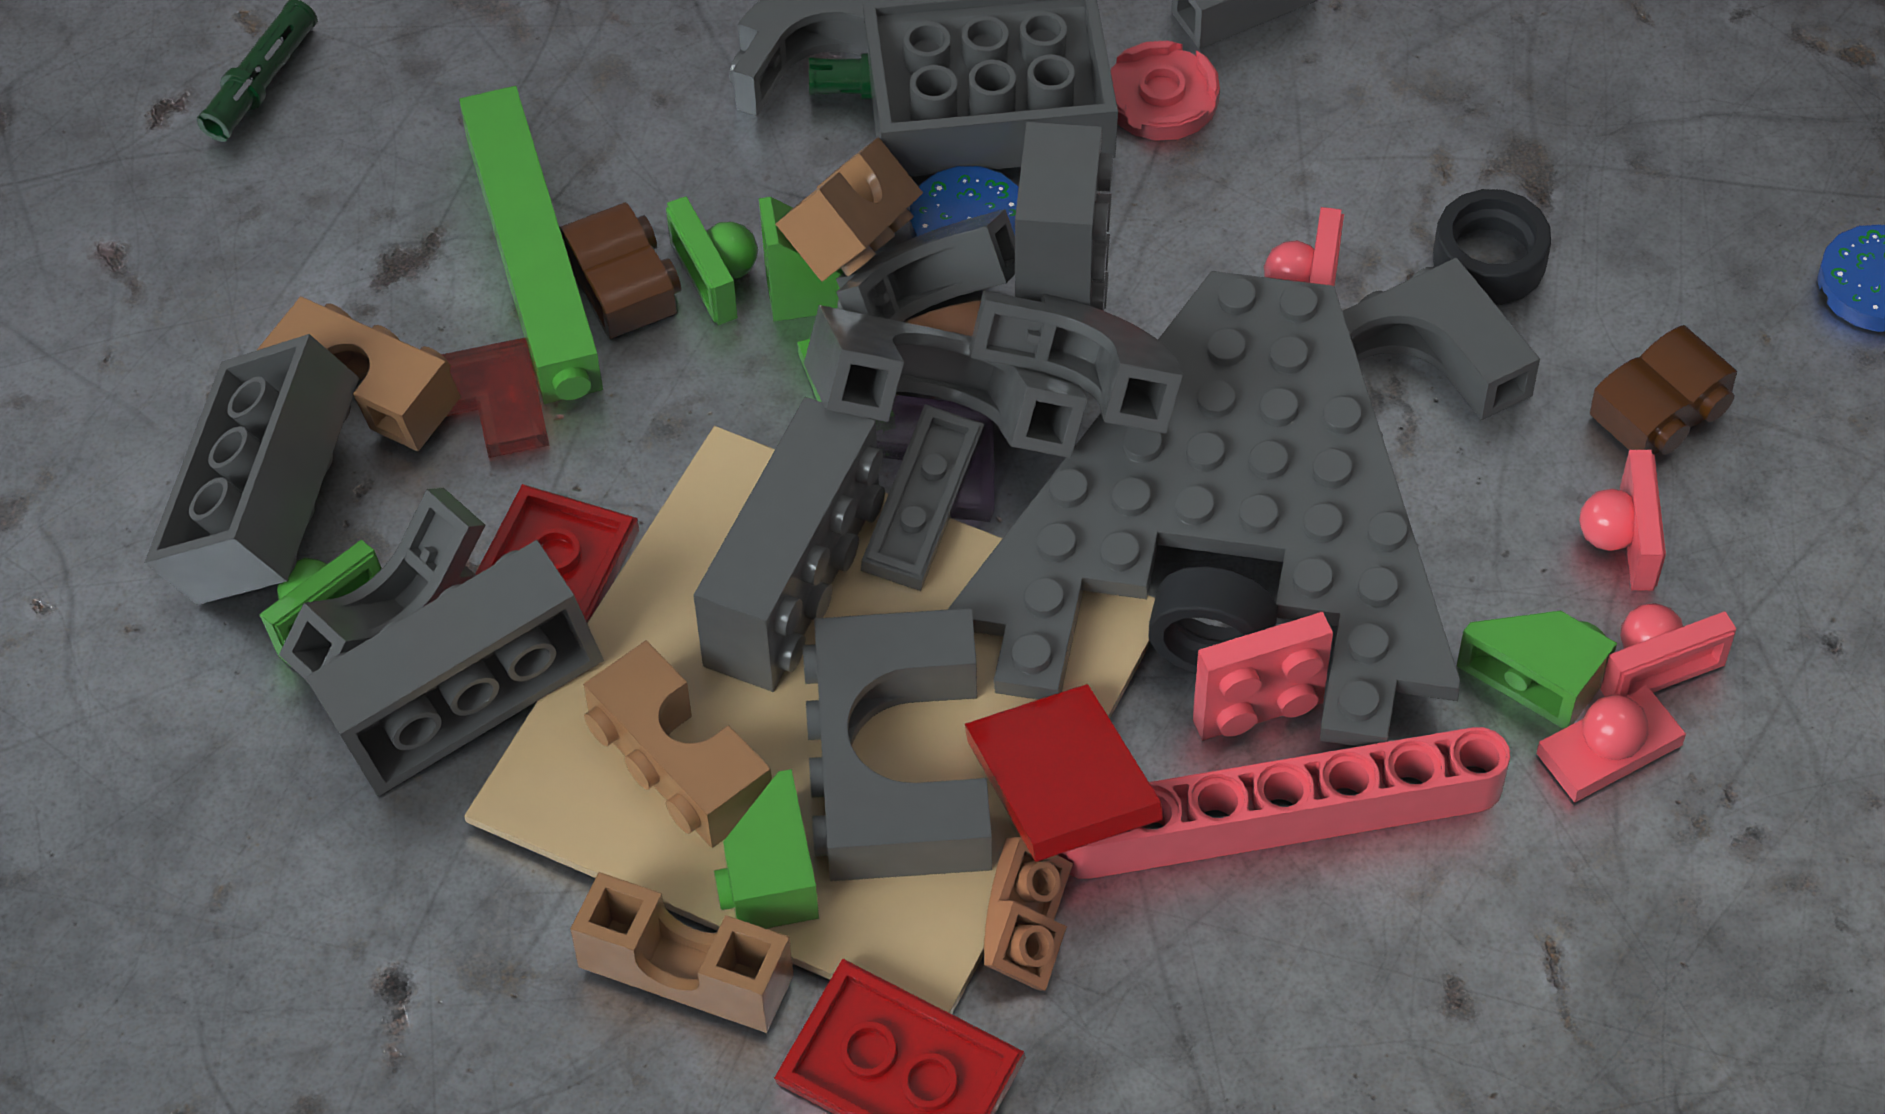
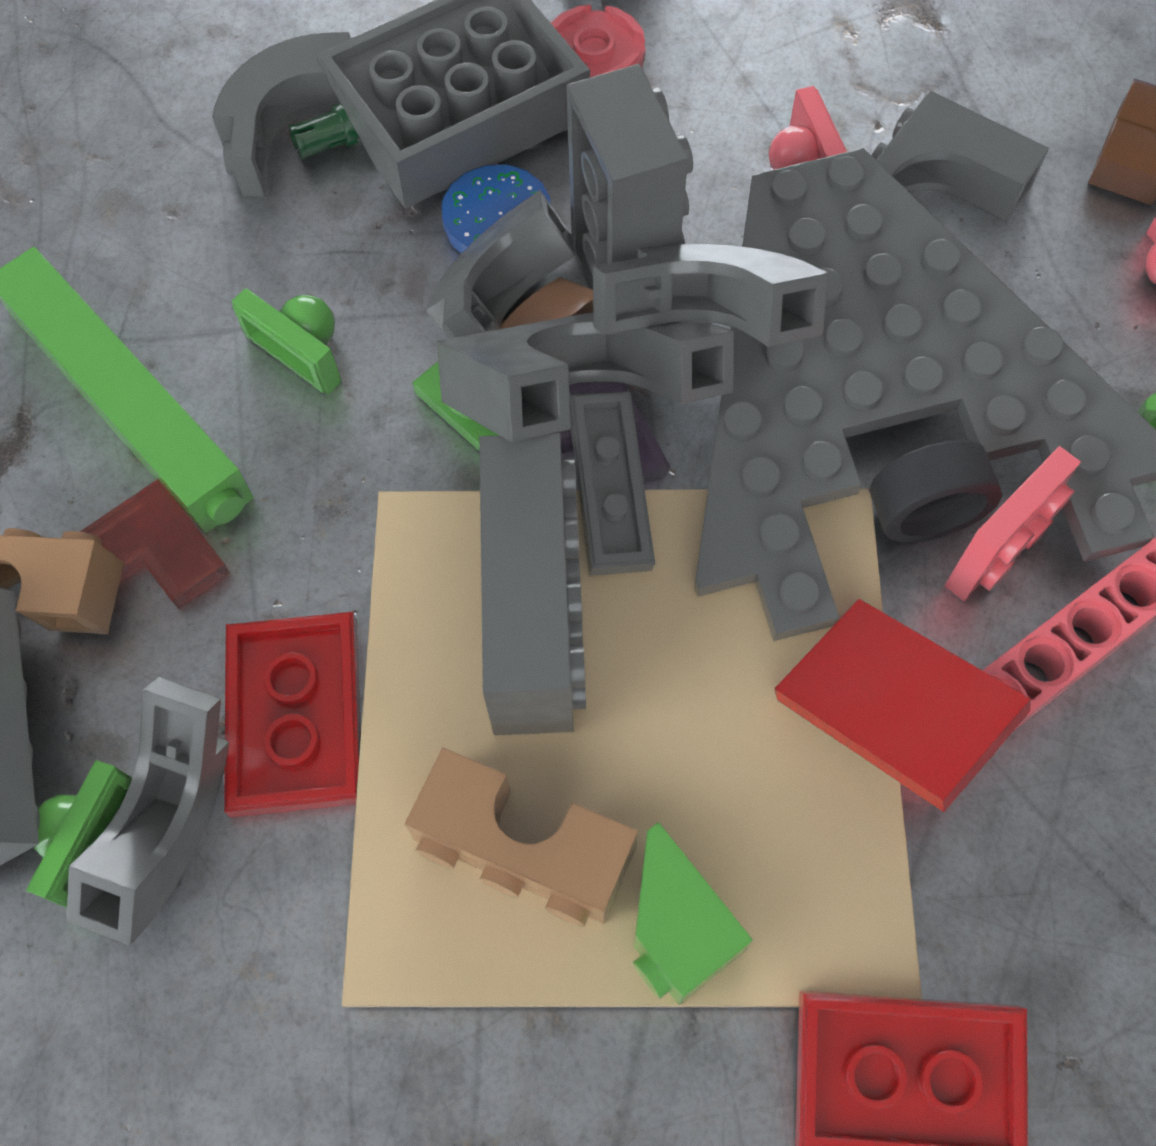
camera: 25 degrees left, 10 degrees up
dark grey brick [305,540,604,796] -> none
reddish brown brick [559,202,682,339] -> none
medium nougat arch [570,872,794,1033] -> none
bright green slope [759,197,844,322] -> none
medium nougat arch [776,137,923,282] -> none
dark grey arch [803,608,992,881] -> none
nougat slope [984,837,1073,991] -> none
black tyre [1433,189,1551,305] -> none

